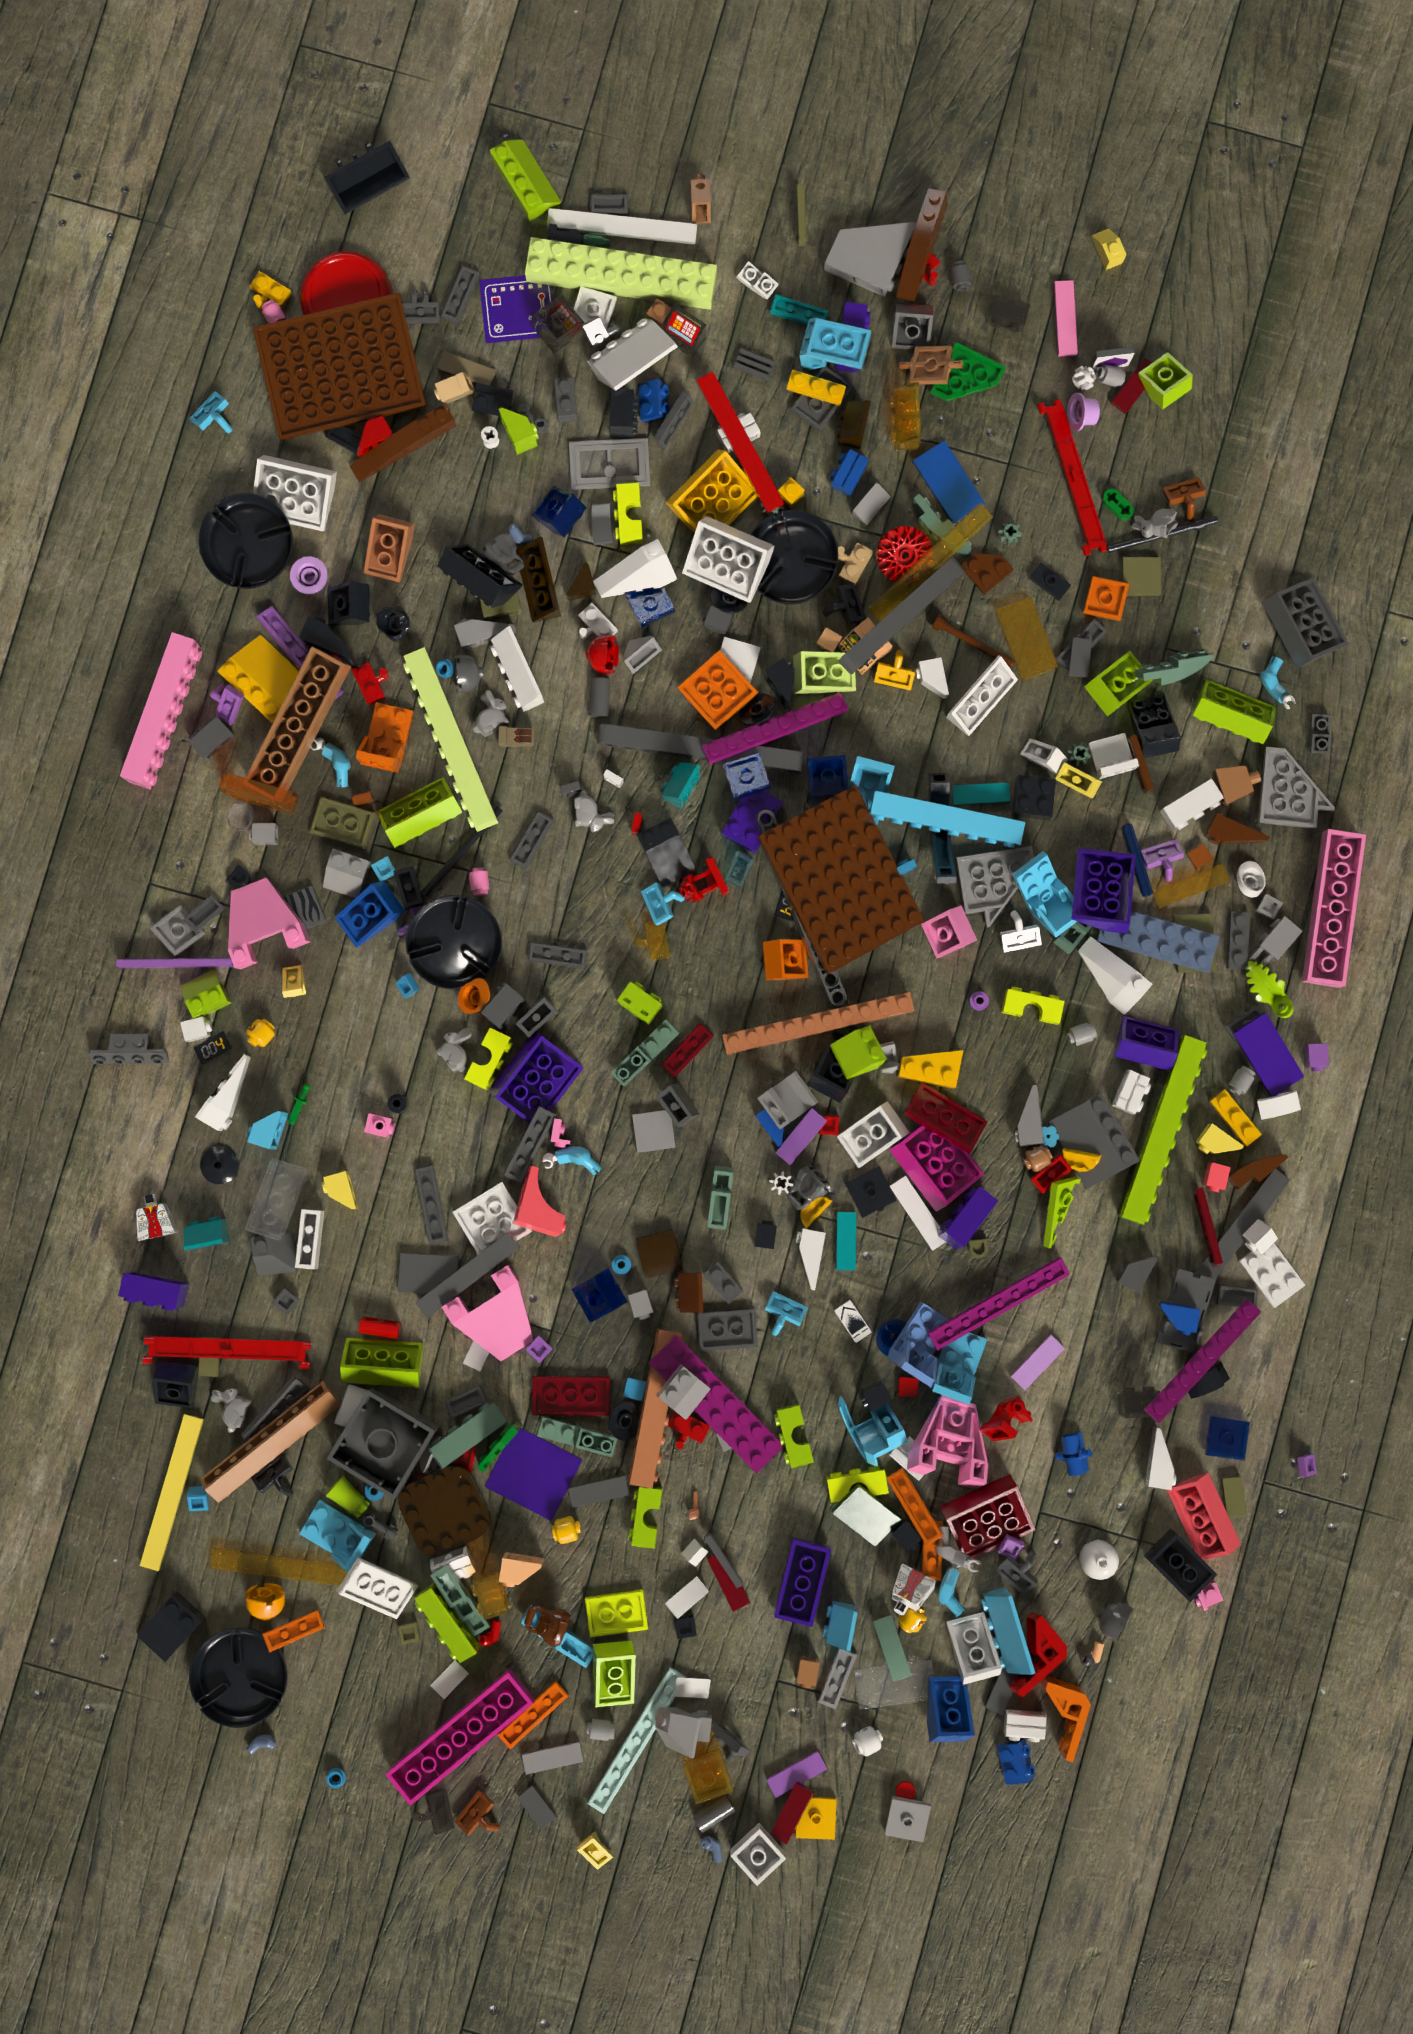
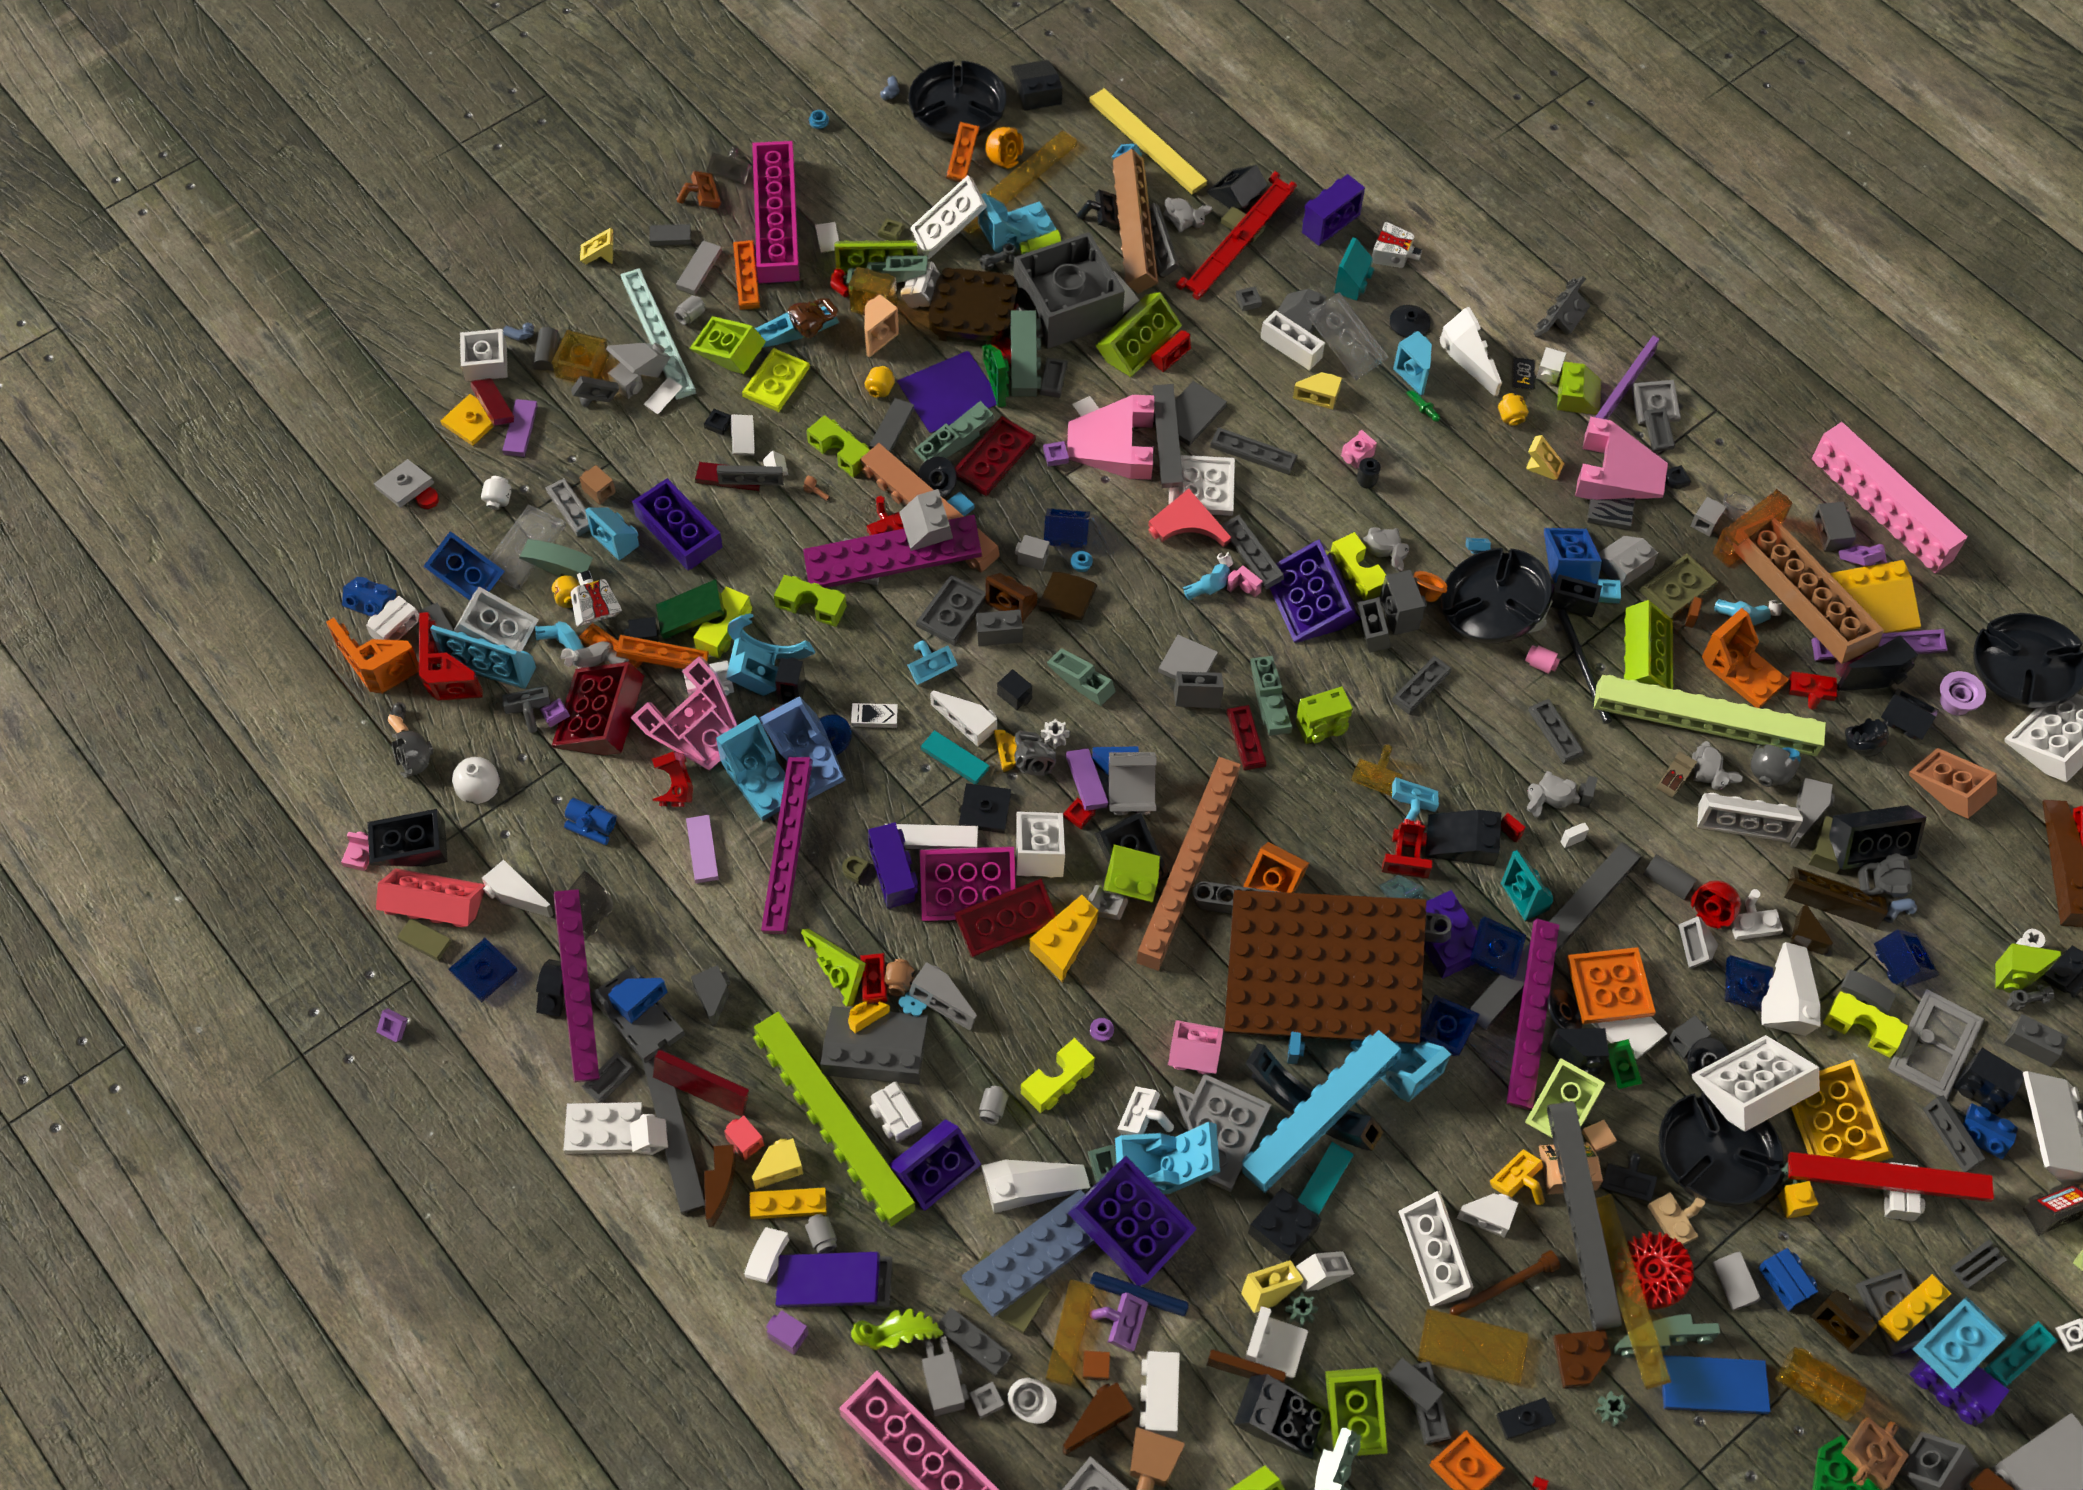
camera: 125 degrees right, 25 degrees down
none -> green slope [1608,1039,1642,1089]

